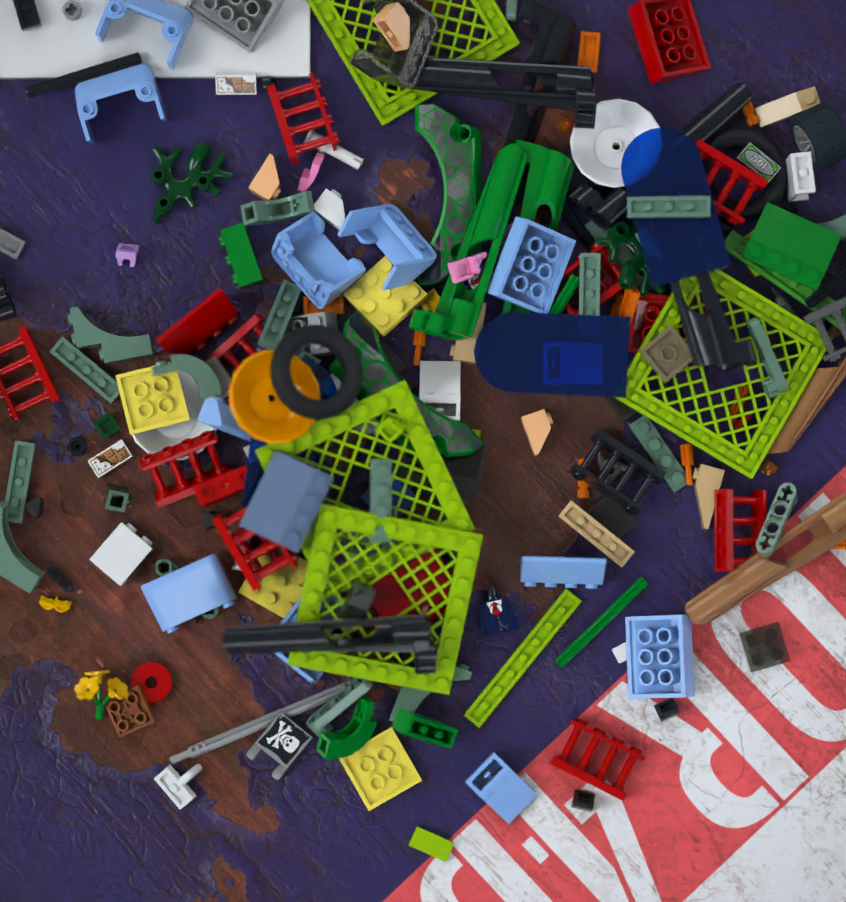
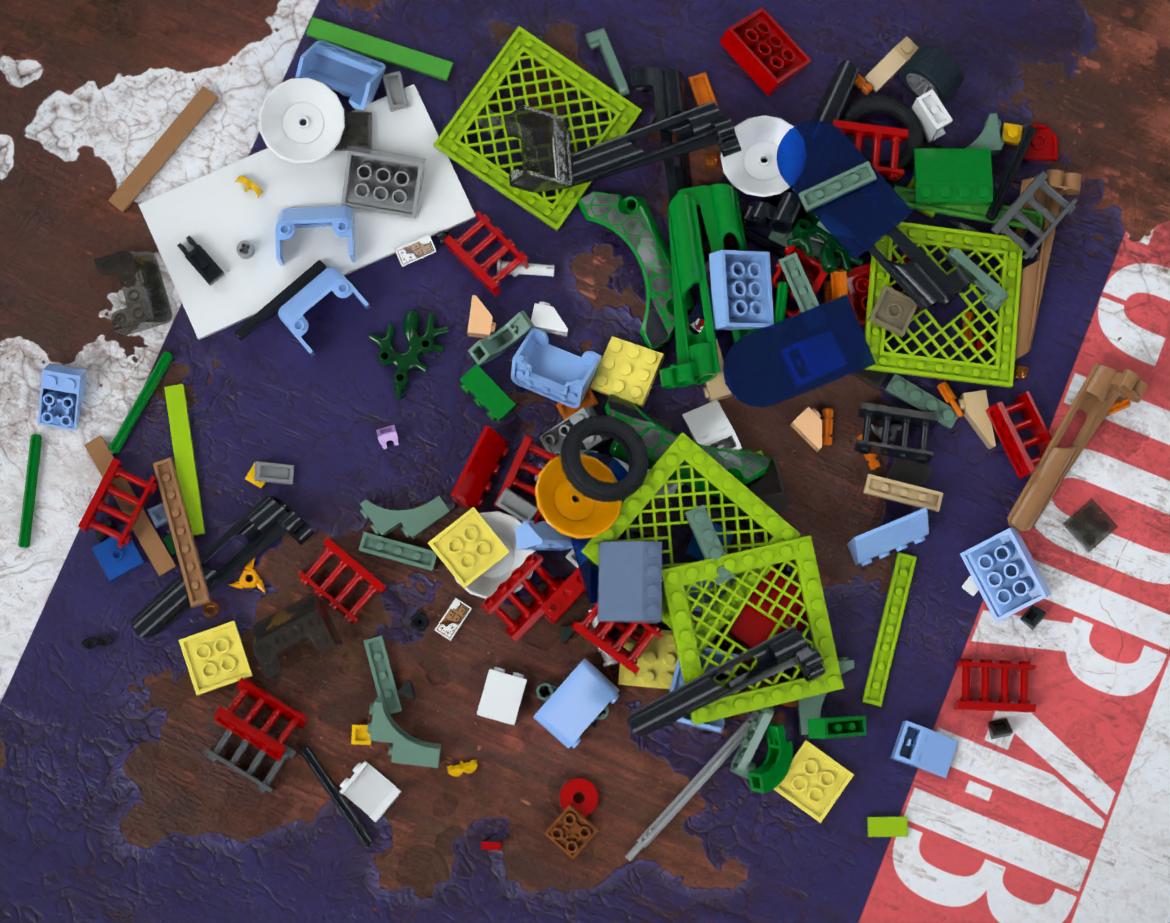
camera: 30 degrees left, 5 degrees down
black piece [47,567,72,592] -> none
yellow plant [74,670,129,720] -> none
dark green plate [93,412,121,440] -> none
dark green brick [103,483,131,513] -> none
sand green arch [150,354,222,399] -> none
white plate [154,764,202,810] -> none
flag [247,712,312,780] -> none
sand green plate [257,279,301,350] -> none
bright pink slope [298,152,325,192] -> none
light blue windscreen [337,204,437,290] -> none
pearl dark grey slope [338,579,376,620] -> none
light nougat slope [373,2,410,52] -> none
lime slope [376,416,408,444] -> none
orange axle [413,330,426,366] -> none
yellow plate [420,289,440,313] -> none
bright pink slope [447,252,487,283] -> none
clear blue torso [479,588,520,637] -> none
green axle [555,577,648,667] -> none
light grey tile [736,142,781,184] -> none
sand green beam [756,483,798,557] -> none
none -> red tile [481,841,502,850]
none -> orange axle [822,408,834,446]

